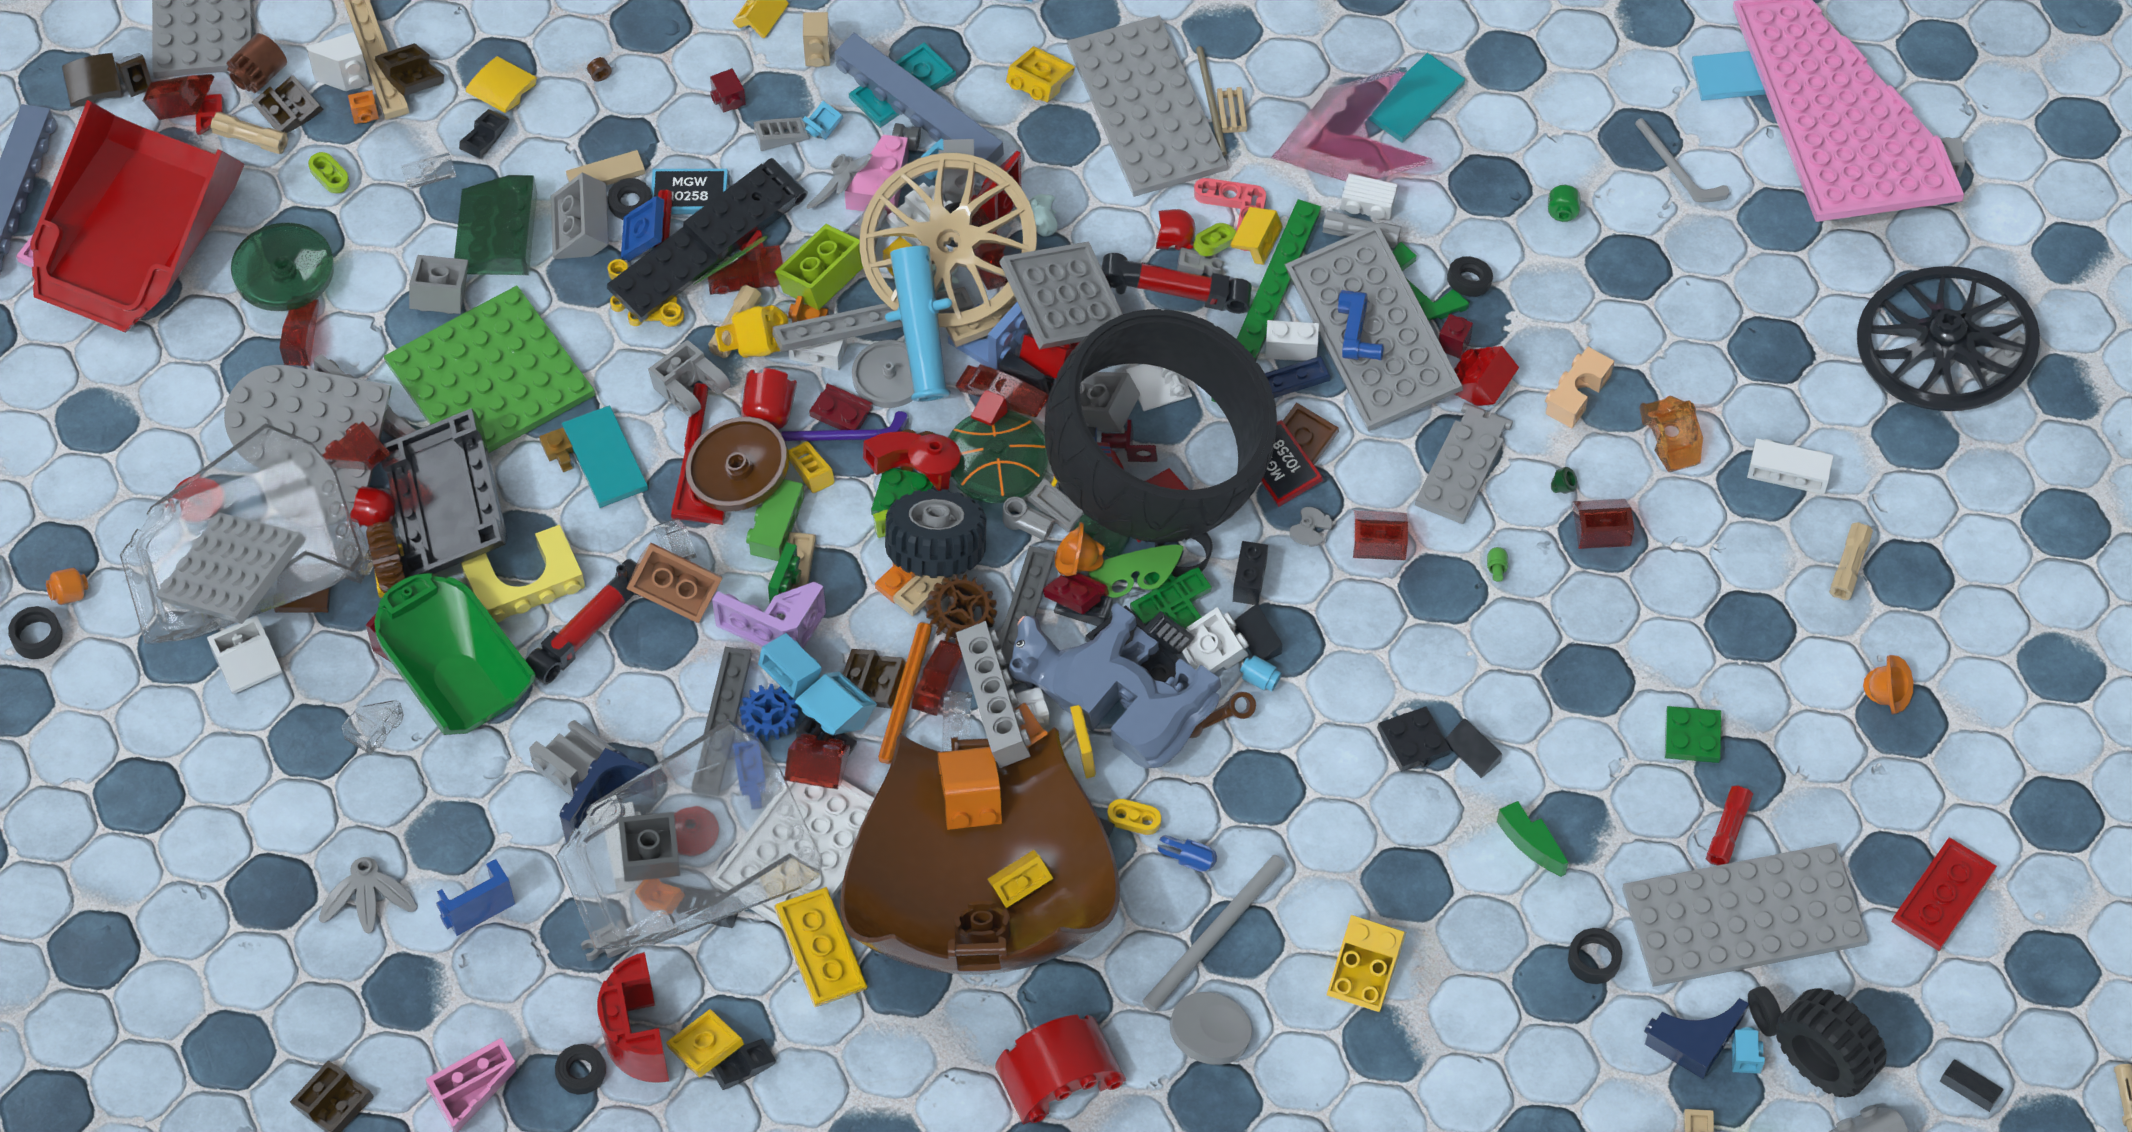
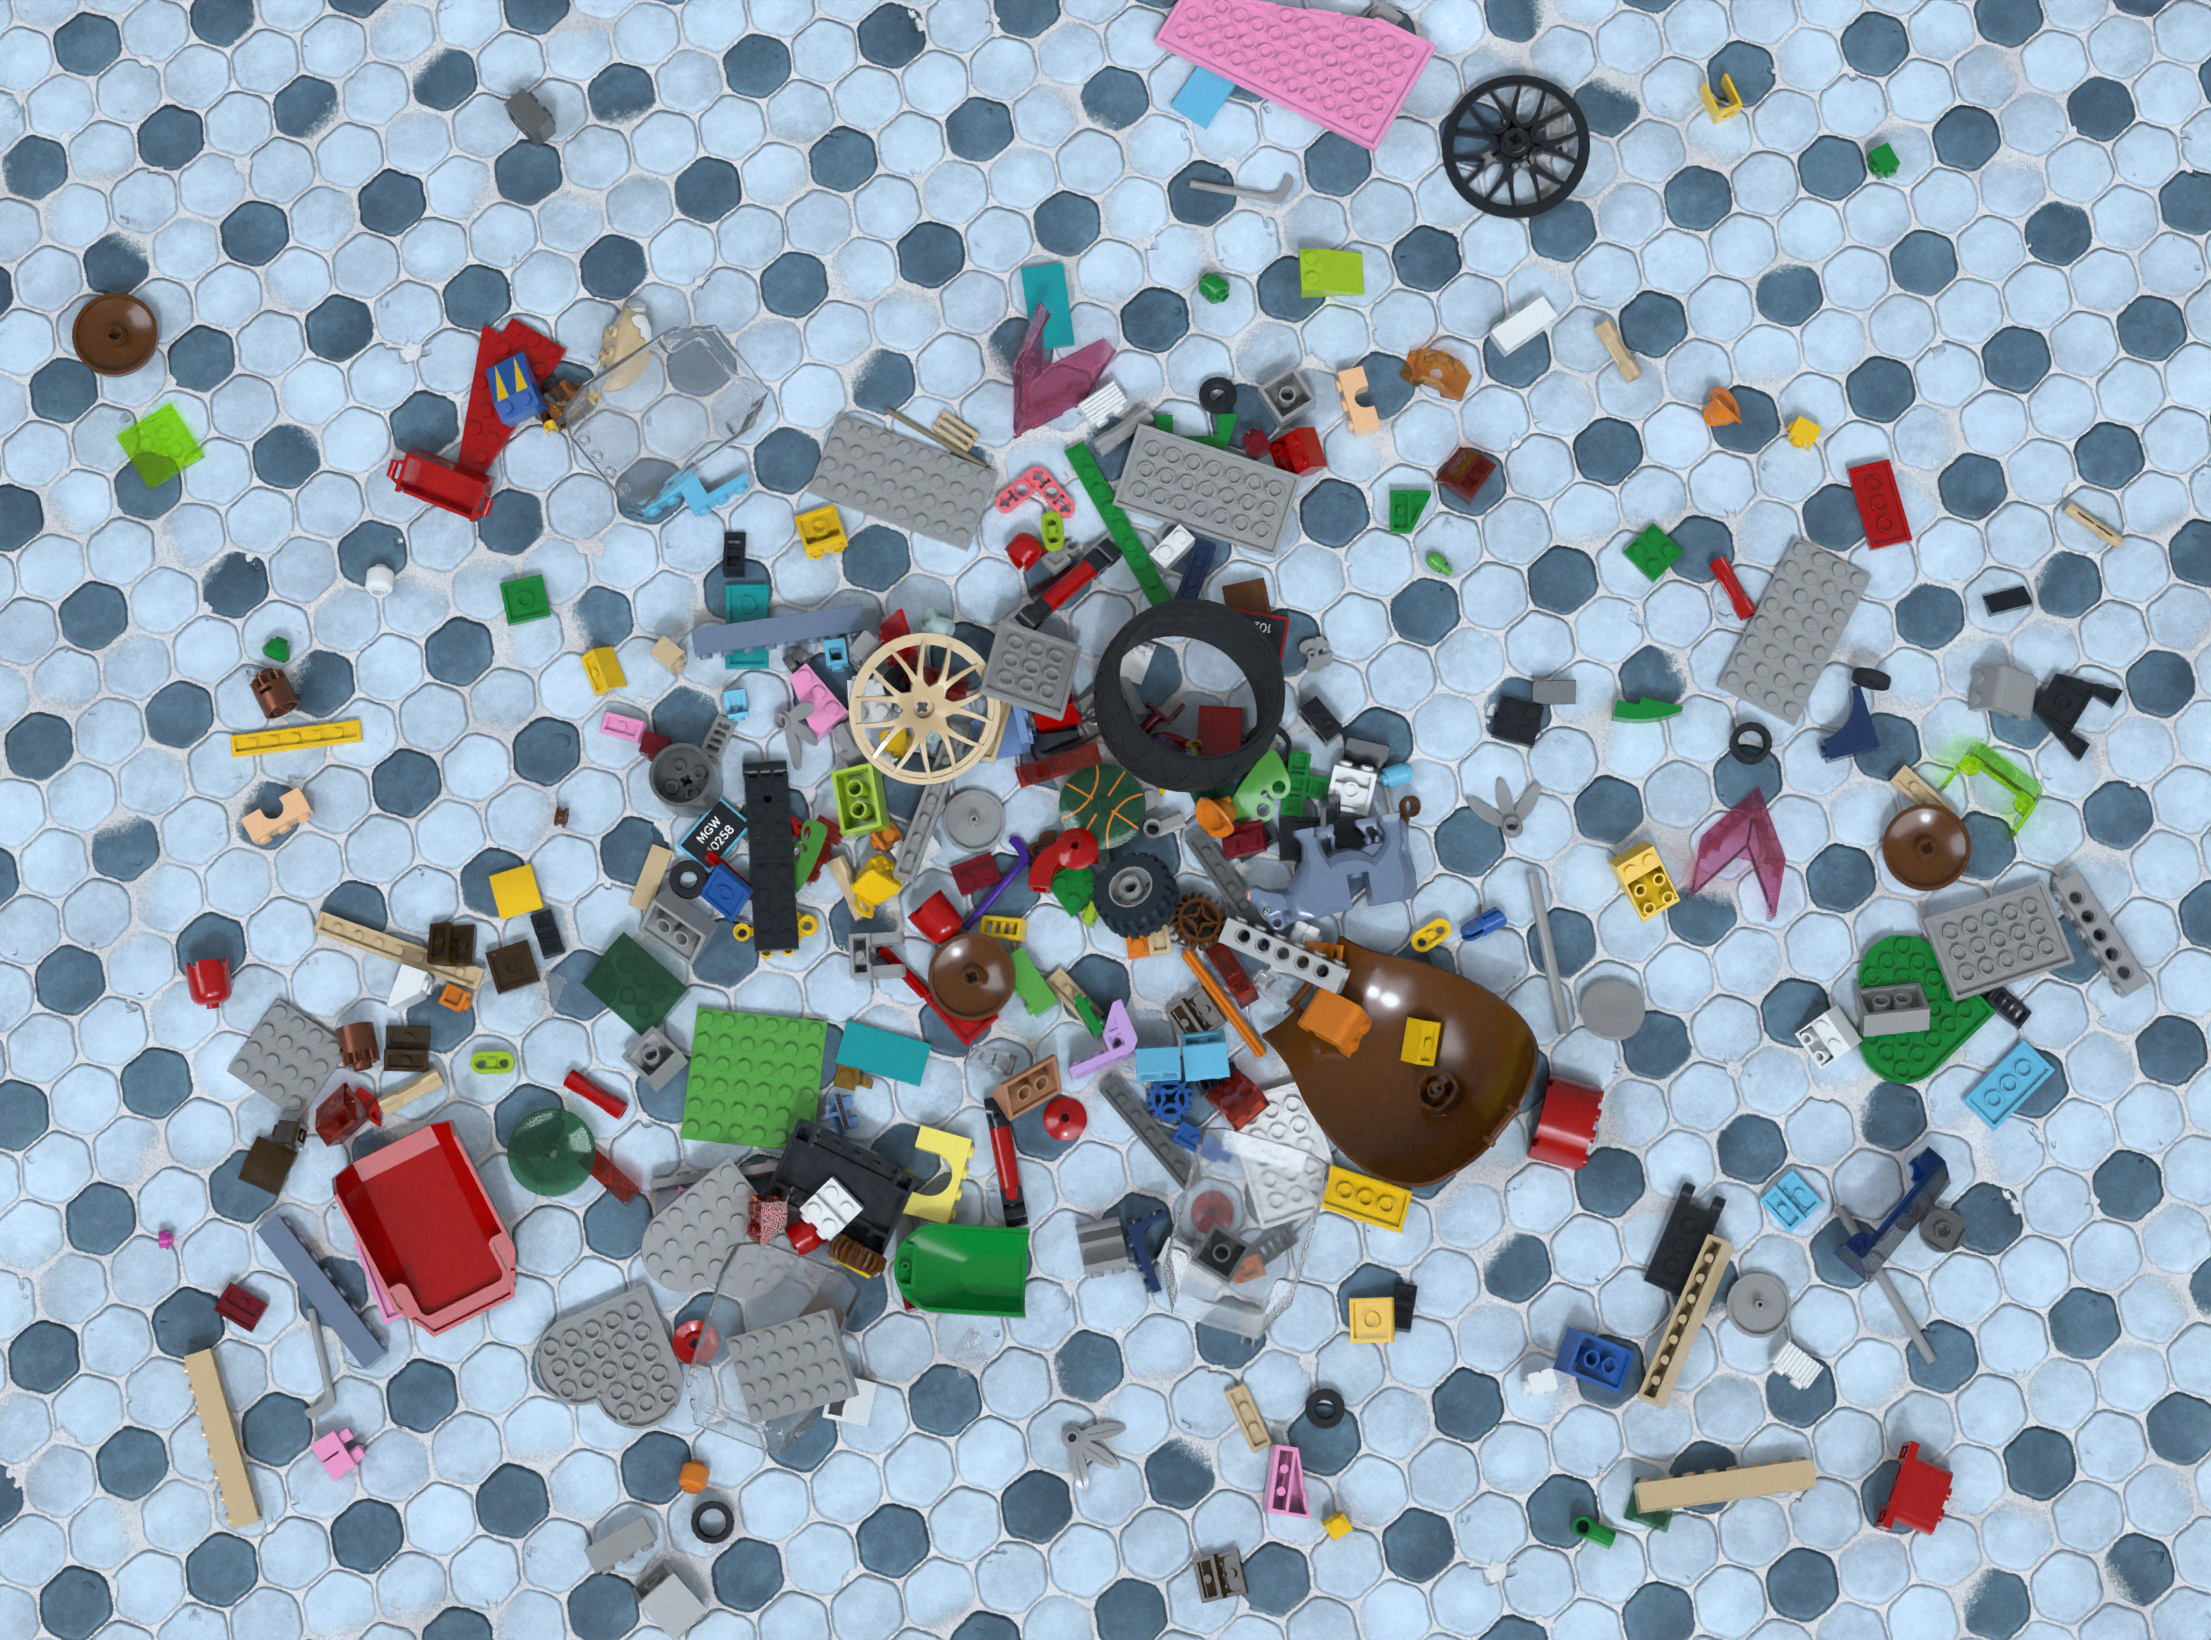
camera: 50 degrees left, 20 degrees up
blue panel [436,859,515,936] -> none
red cylinder [597,952,669,1083] -> none
medium azure piece [885,246,952,402] -> none
slope [971,390,1007,426] -> none
light grey tile [1027,478,1083,532] -> none
yellow tile [1070,705,1096,779] -> none
yellow panel [1230,207,1283,265] -> none
blue beam [1338,290,1384,360] -> none
clear red slope [1353,510,1408,560] -> none
light grey hinge [1415,403,1513,524] -> none
dark green tile [1551,467,1577,494] -> none
medium azure brick [1732,1027,1765,1074] -> none
black tyre [1776,988,1887,1098] -> none
none -> dark brown plate [485,939,541,995]
none -> light grey plate [535,1284,683,1429]
none -> red axle [563,1069,629,1120]
none -> bright pink plate [599,712,647,744]
none -> dark grey brick [649,743,723,818]
none -> black slope [722,532,746,578]
none -> white plate [799,1176,864,1241]
none -> medium blue hips [820,1093,859,1136]
none -> red dish [1043,1097,1087,1141]
none -> tan tile [1224,1382,1273,1453]
none -> light grey brick [1257,366,1317,430]
none -> lime slope [1298,248,1364,298]
none -> green wing [1390,490,1431,534]
none -> light grey plant [1466,778,1541,838]
none -> clear pink windscreen [1686,786,1786,922]
none -> yellow brick [1786,416,1822,451]

